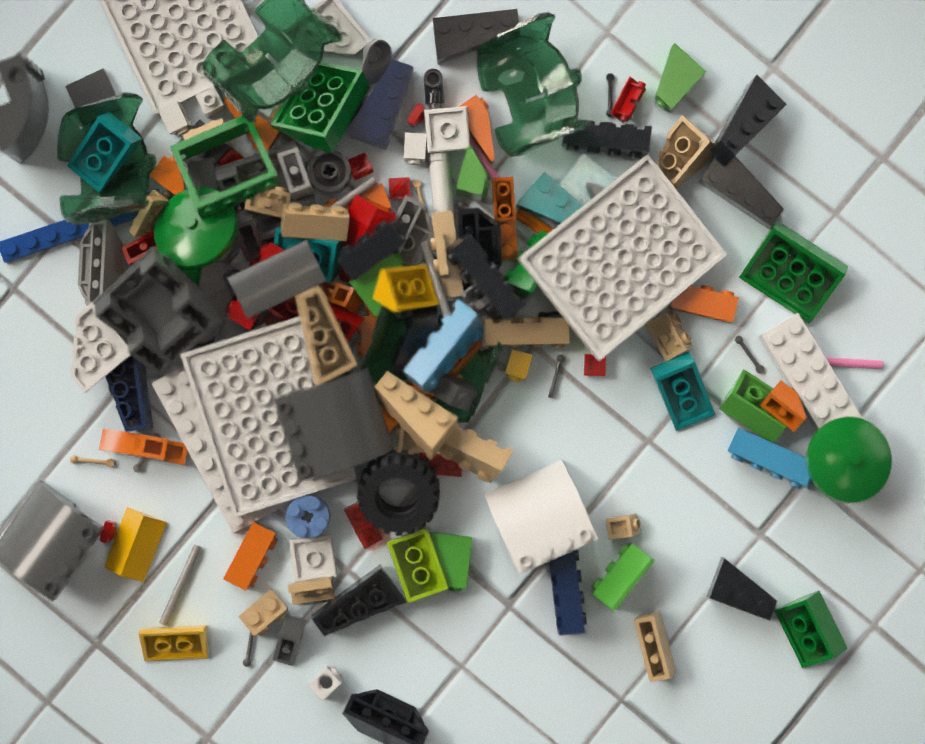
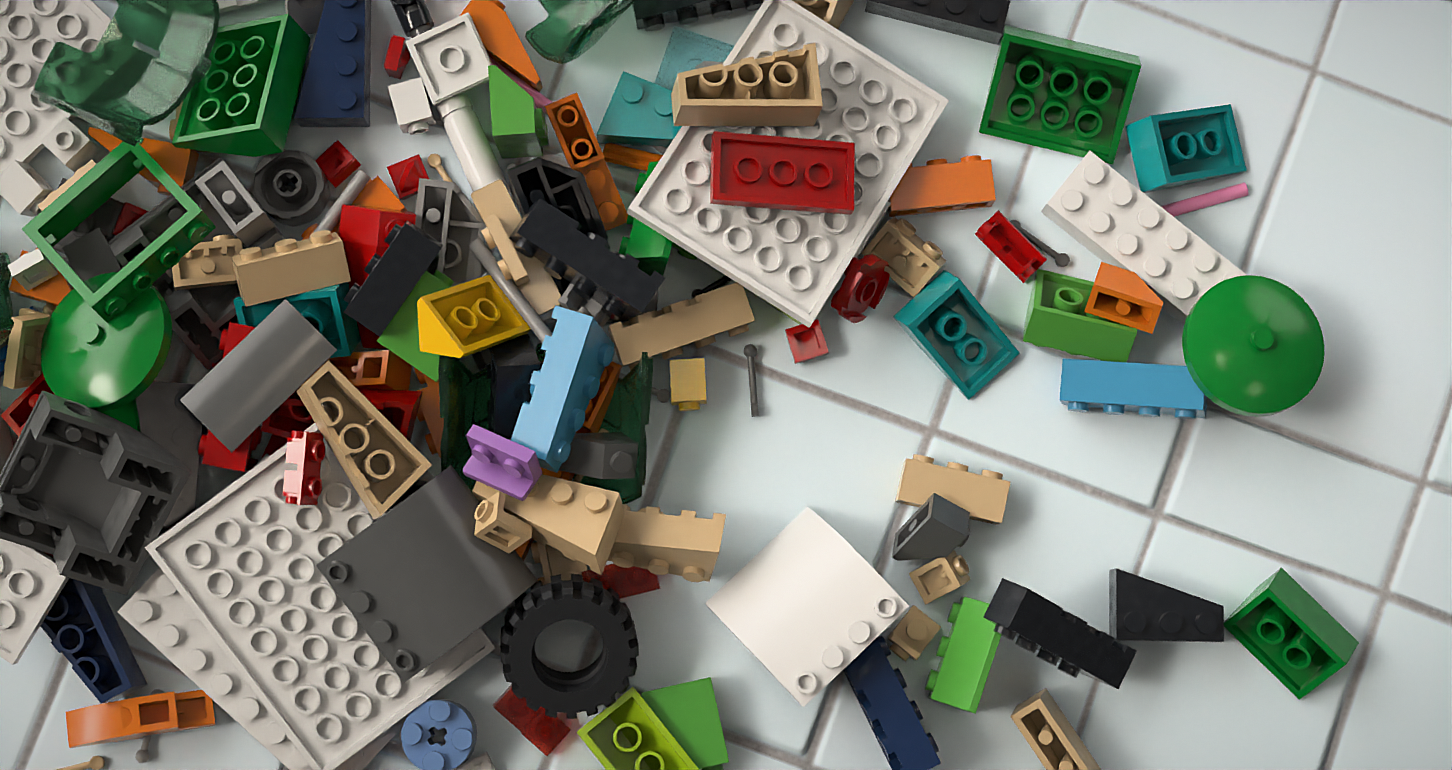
camera: 25 degrees left, 5 degrees down
none -> white plate [8,248,59,291]
none -> red hinge [282,430,325,505]
none -> medium lavender bracket [463,424,542,501]
none -> tan bracket [474,492,532,553]
none -> tan wedge [671,43,823,126]
none -> red plate [710,131,855,215]
none -> red plate [831,254,890,323]
none -> tan bracket [887,605,941,662]
none -> dark grey slope [892,493,970,561]
none -> tan brick [895,454,1010,525]
none -> red hinge [975,210,1047,283]
none -> black wedge [983,578,1137,689]
none -> teal slope [1125,104,1247,193]

